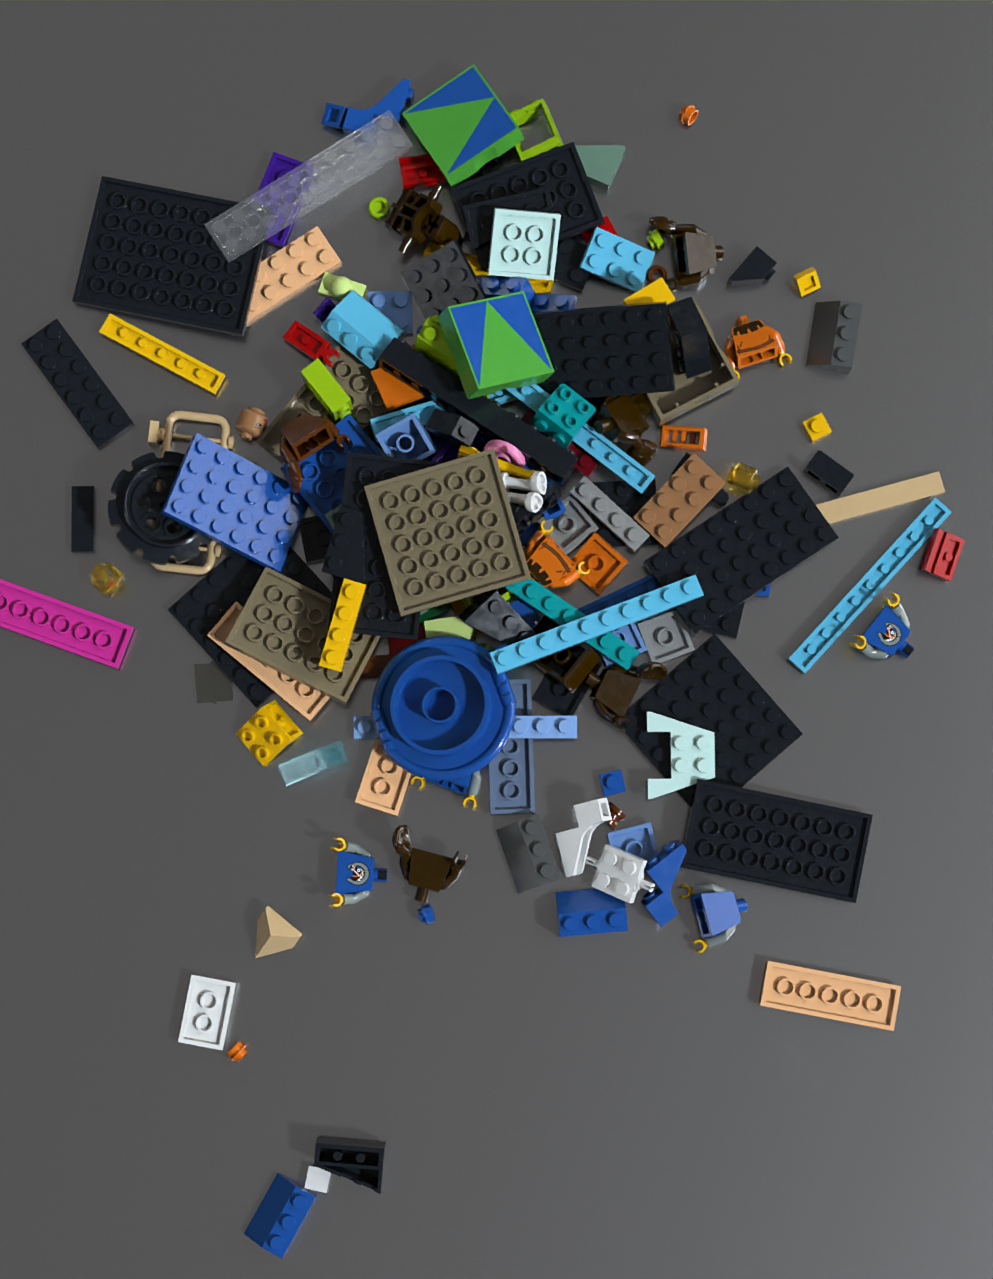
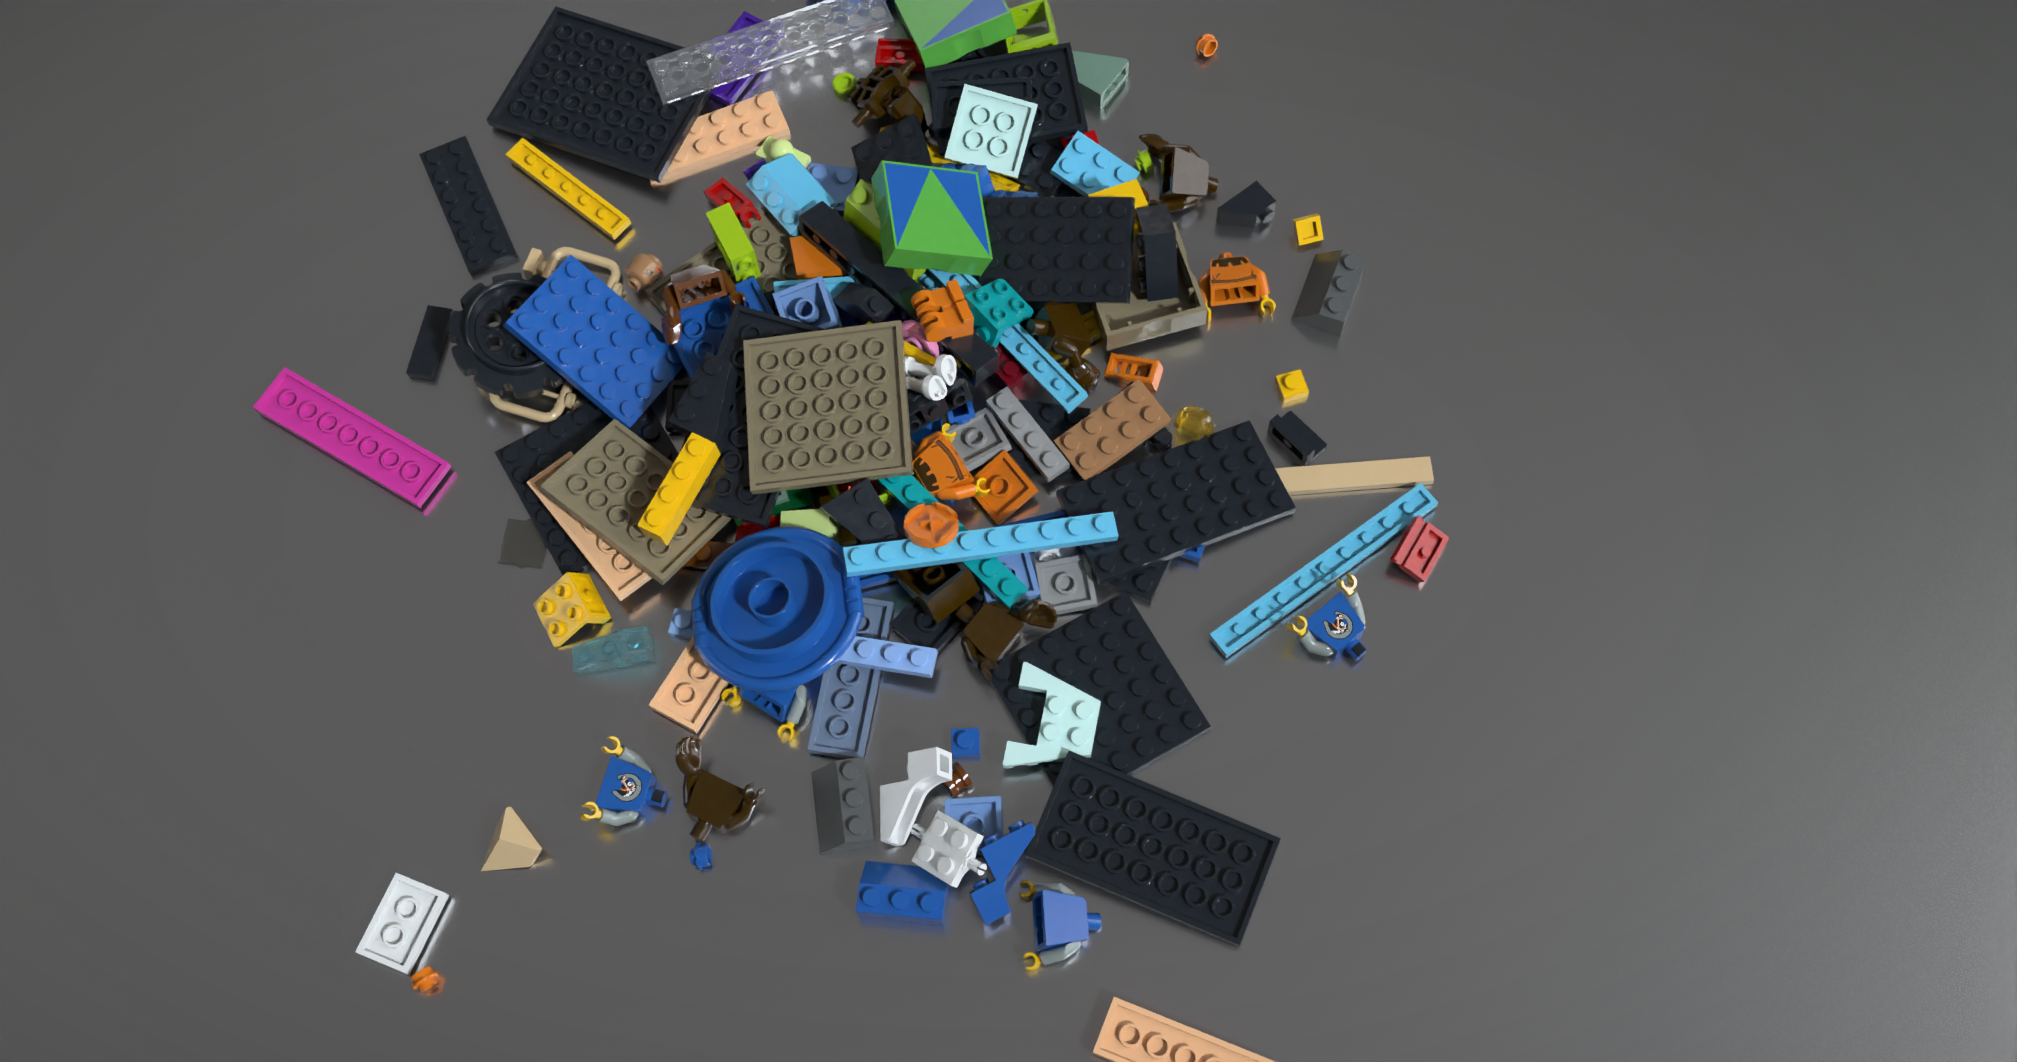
camera: 20 degrees right, 15 degrees down
clear yellow head [90,562,124,595] -> none
none -> orange tile [904,502,959,548]
none -> orange legs [911,279,974,342]

